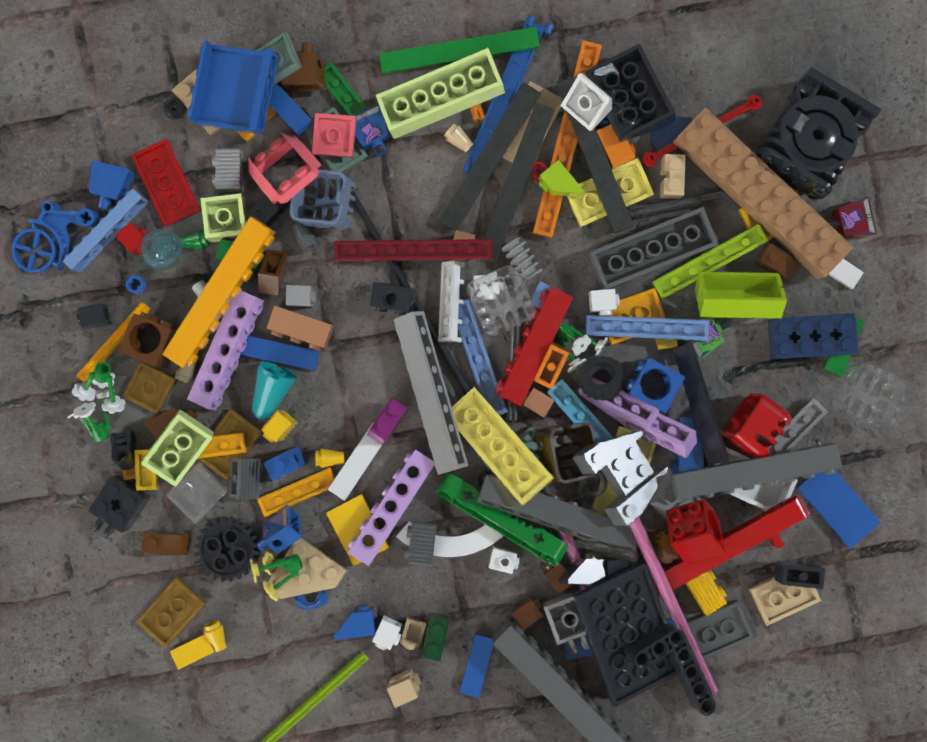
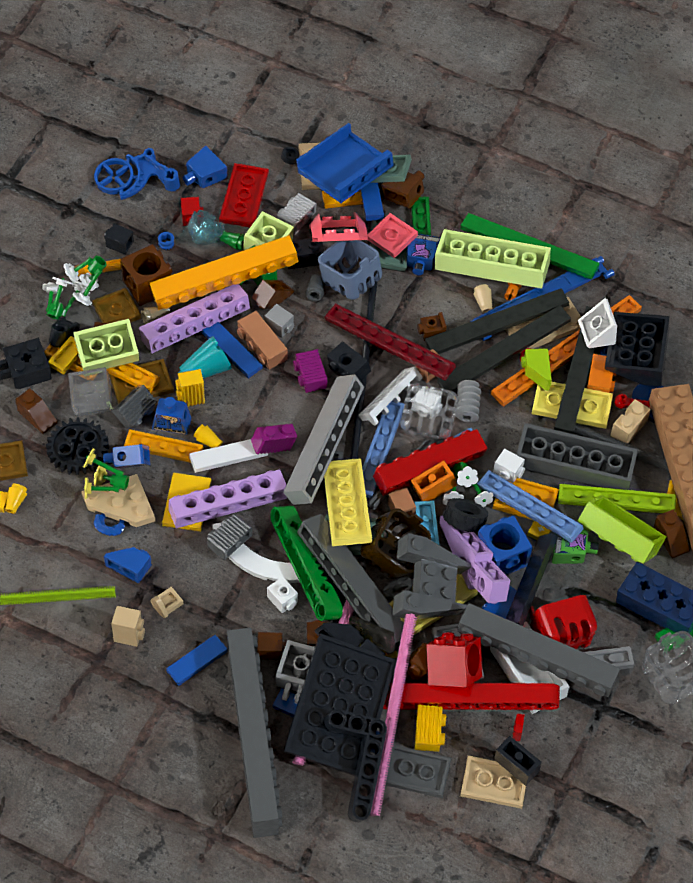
camera: 25 degrees right, 30 degrees down
medium blue piece [63,189,149,273] -> none
white brick [372,615,402,650] -> none
dark green brick [421,613,449,661] -> none
blue tile [796,471,881,549] -> none
none -> magenta brick [293,349,327,393]
none -> reddish brown brick [417,312,447,341]

